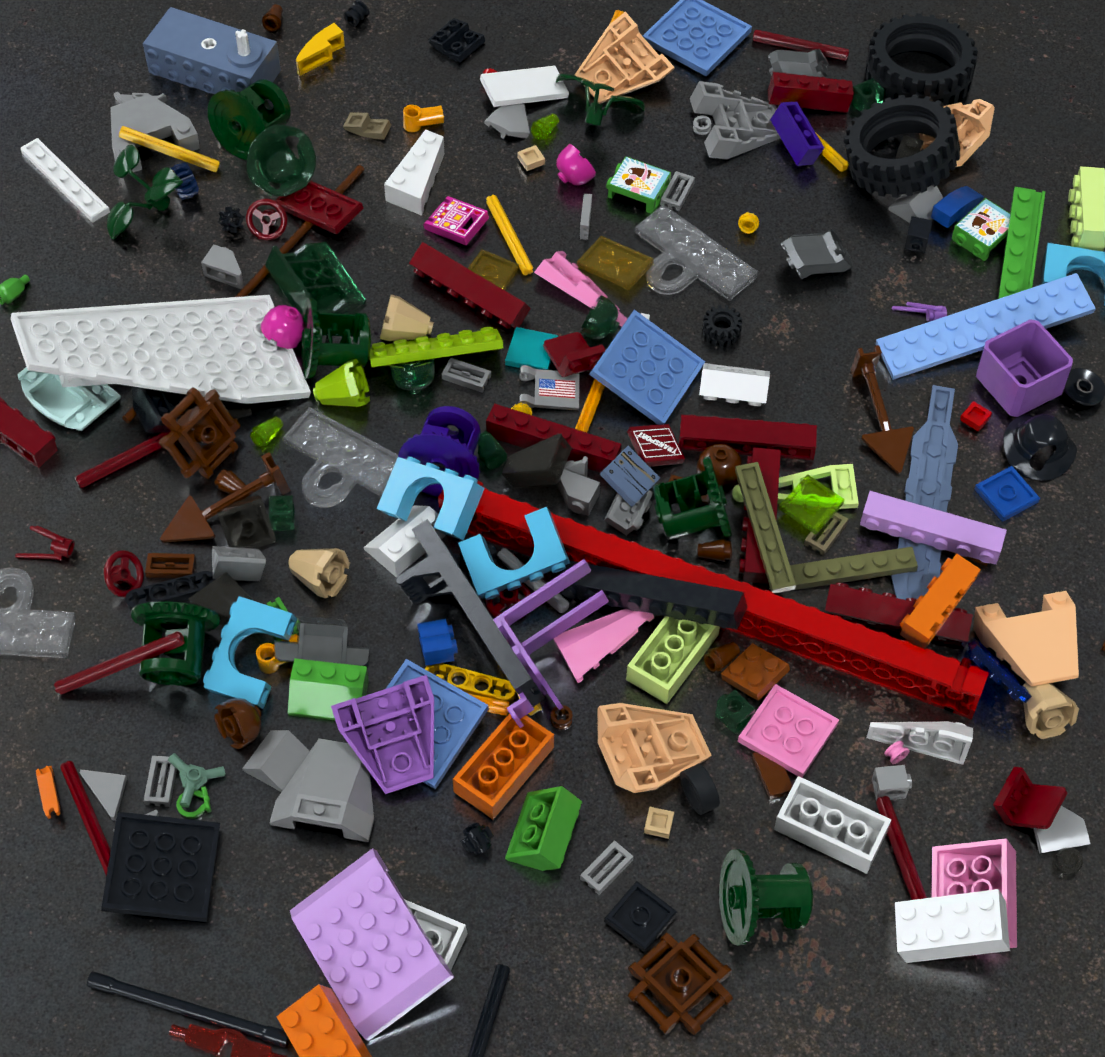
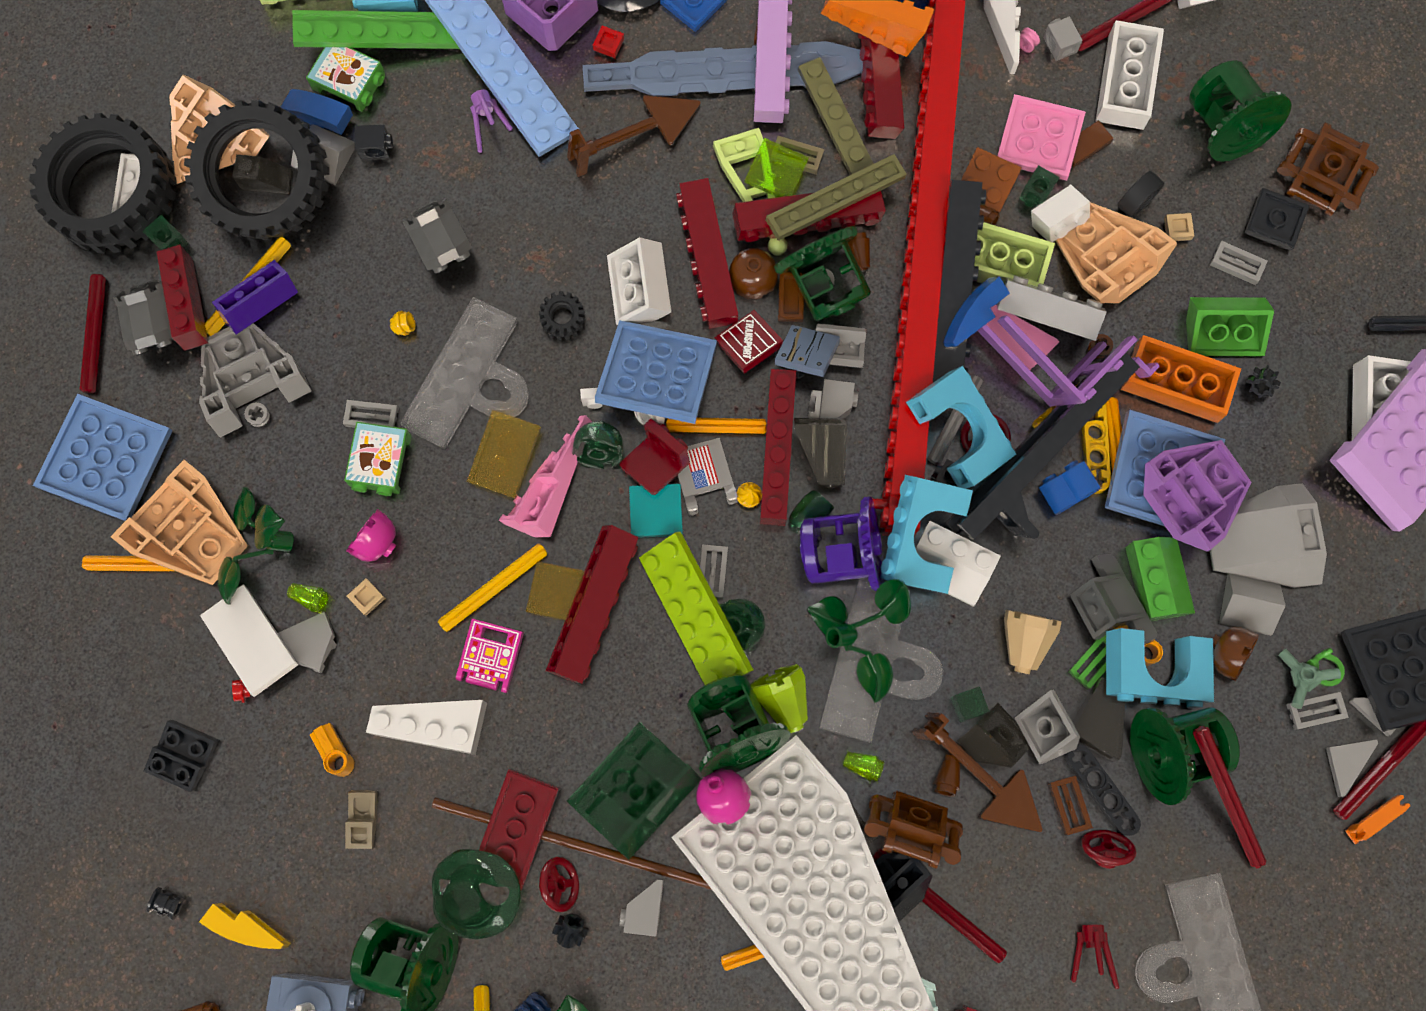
camera: 105 degrees left, 20 degrees up
tan cone [380,295,434,341] -> none
light grey tile [580,194,592,240] -> none
none -> dark green plant [807,579,911,703]
none -> blue slope [943,276,1010,347]
none -> light grey slope [997,275,1107,341]
none -> white brick [1031,185,1090,242]

